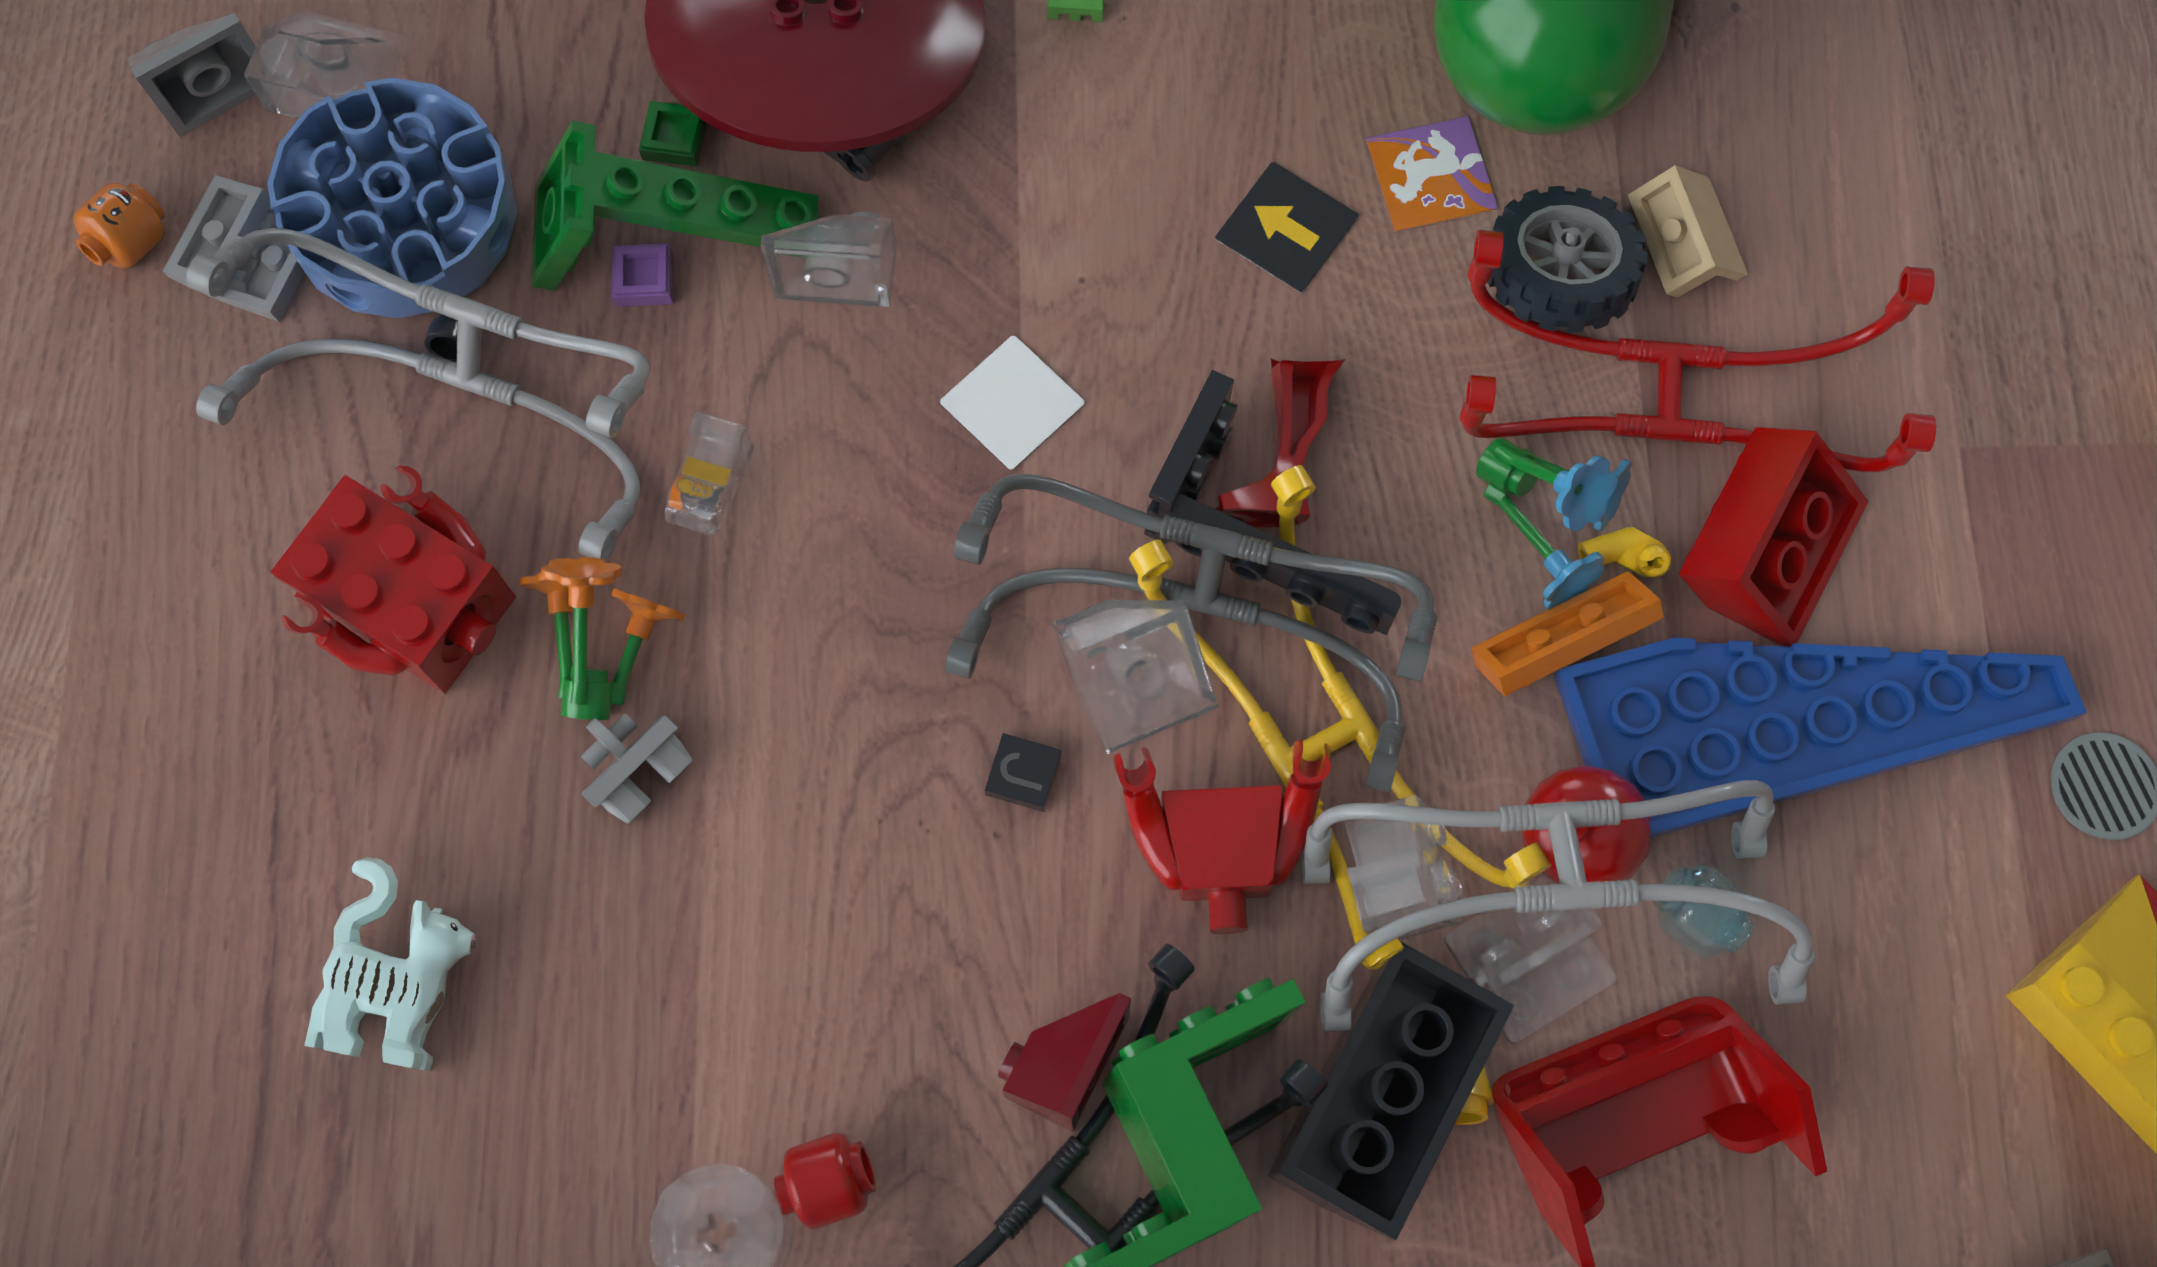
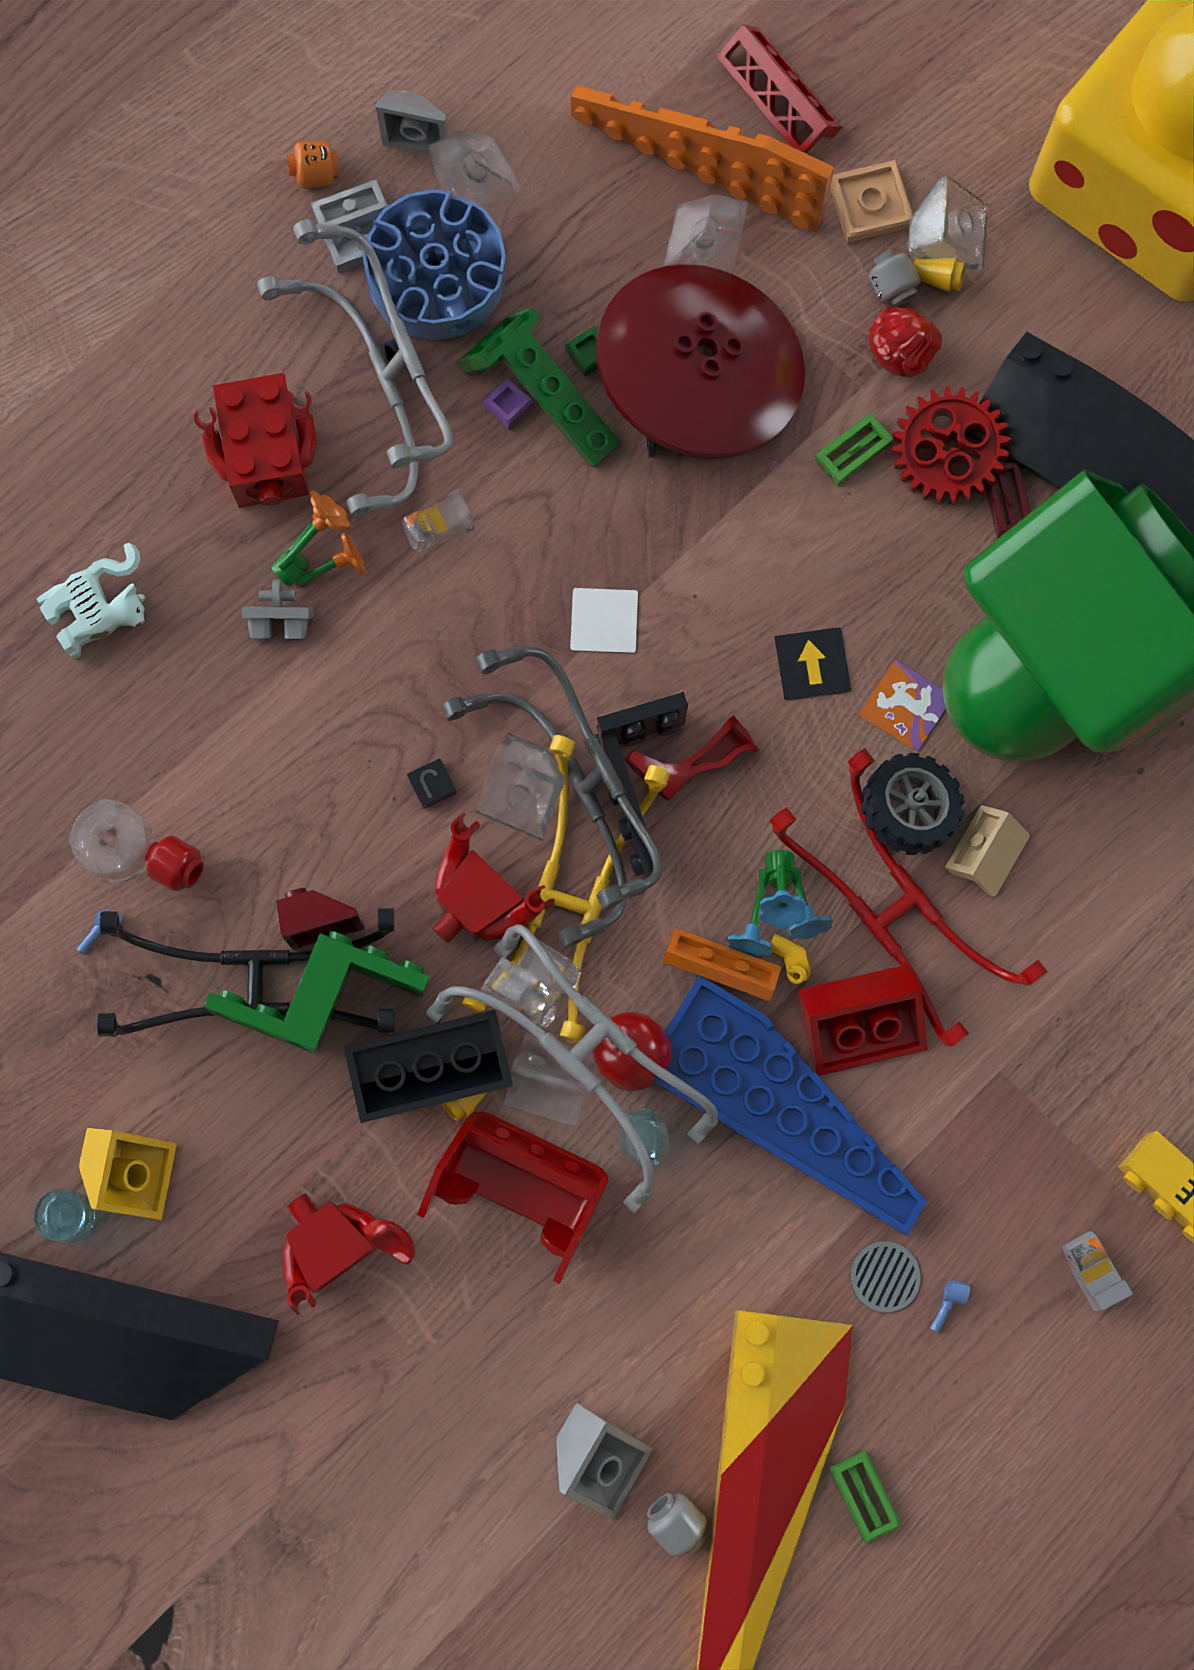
camera: 45 degrees right, 5 degrees up
clear slope [761,211,897,307] -> none

